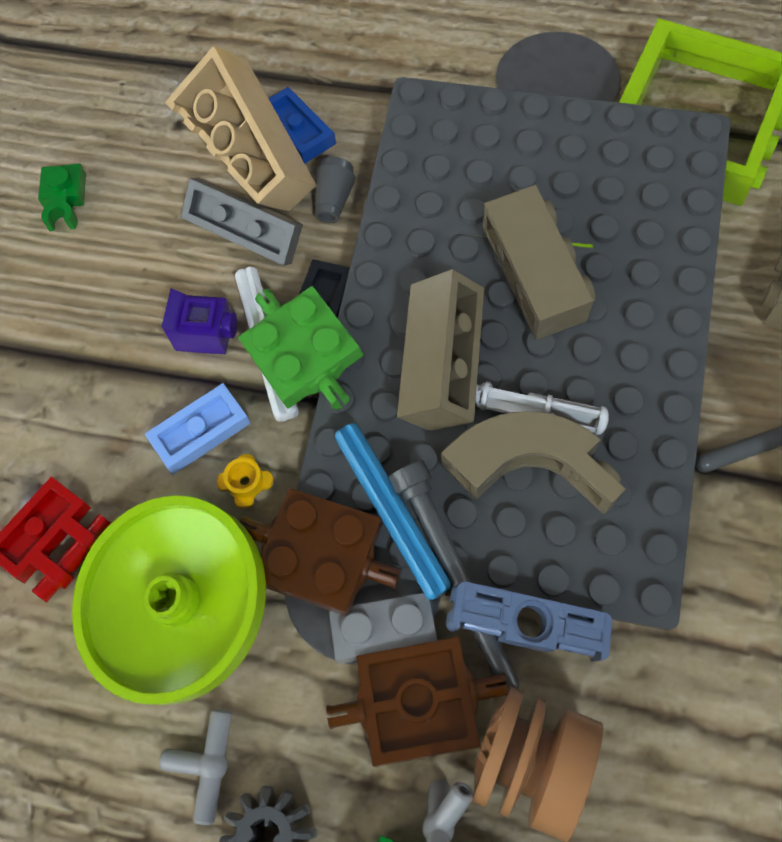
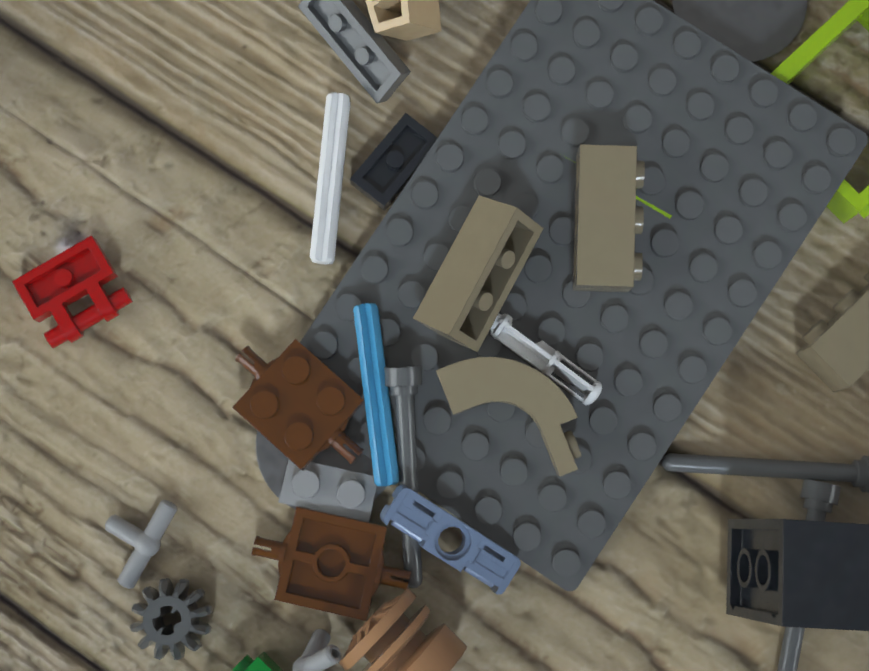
camera: 10 degrees right, 15 degrees up
lime dish [72,495,266,705] -> none
light blue plate [145,383,251,475] -> none
dark purple window [161,288,237,355] -> none
yellow plate [217,454,274,509] -> none
bright green plate [238,286,364,410] -> none
dark grey cone [315,157,356,223] -> none

